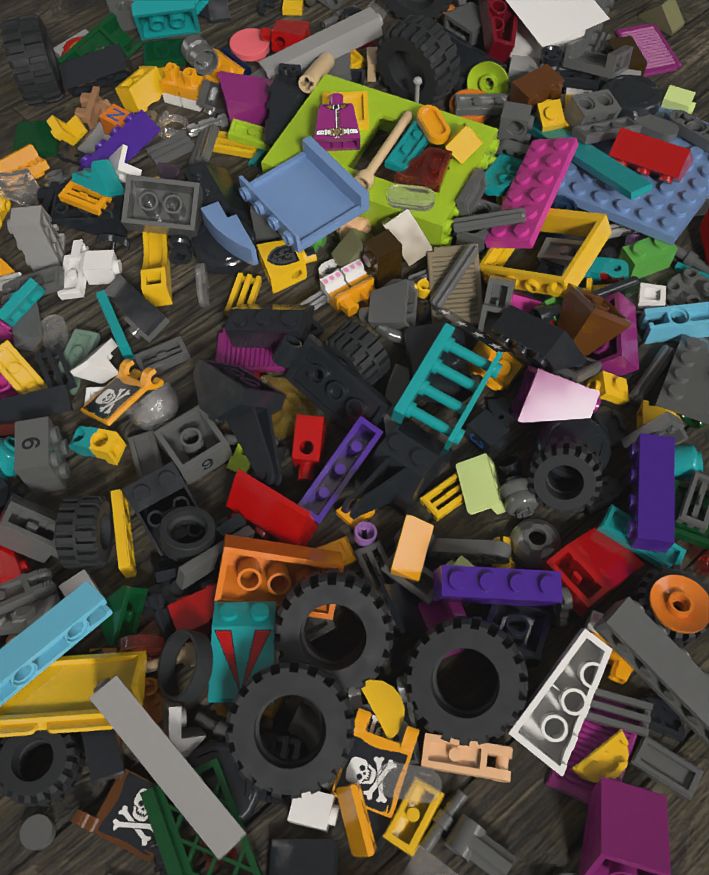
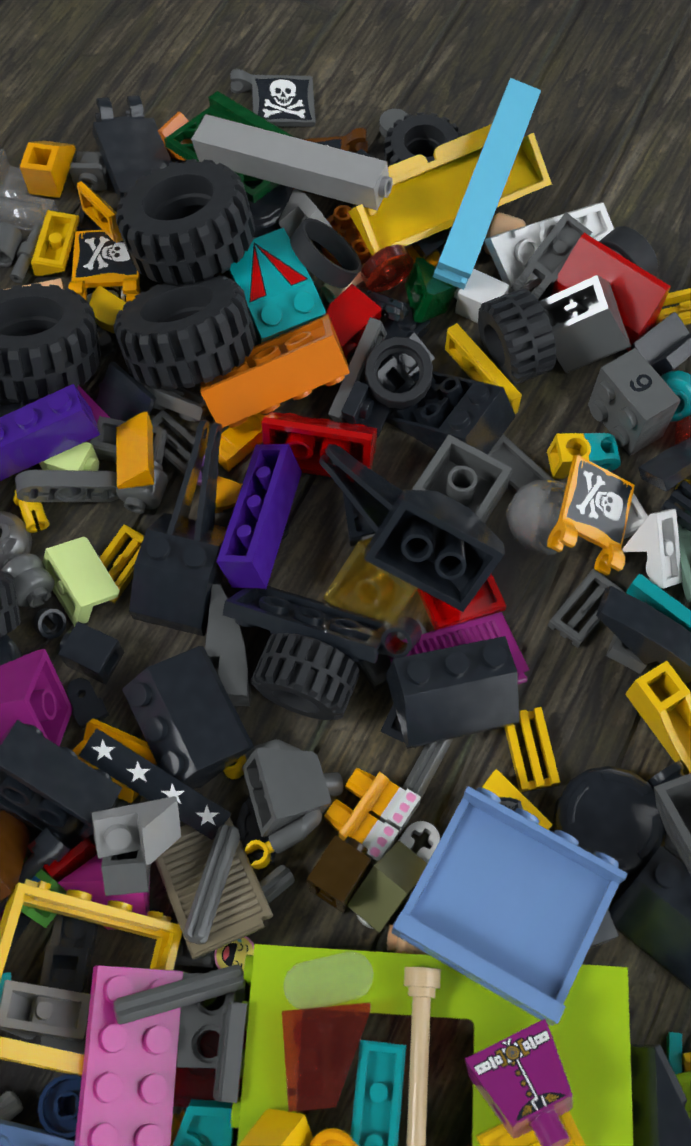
camera: 155 degrees right, 5 degrees up
clear tile [195,263,211,308] -> none
medium blue slope [200,202,258,266] -> none
red torso [292,414,328,483] -> none
clear tile [376,762,442,804] -> none
panel [381,209,433,266] -> none
teal fence [391,323,503,451] -> none
none -> light grey slope [91,796,181,865]

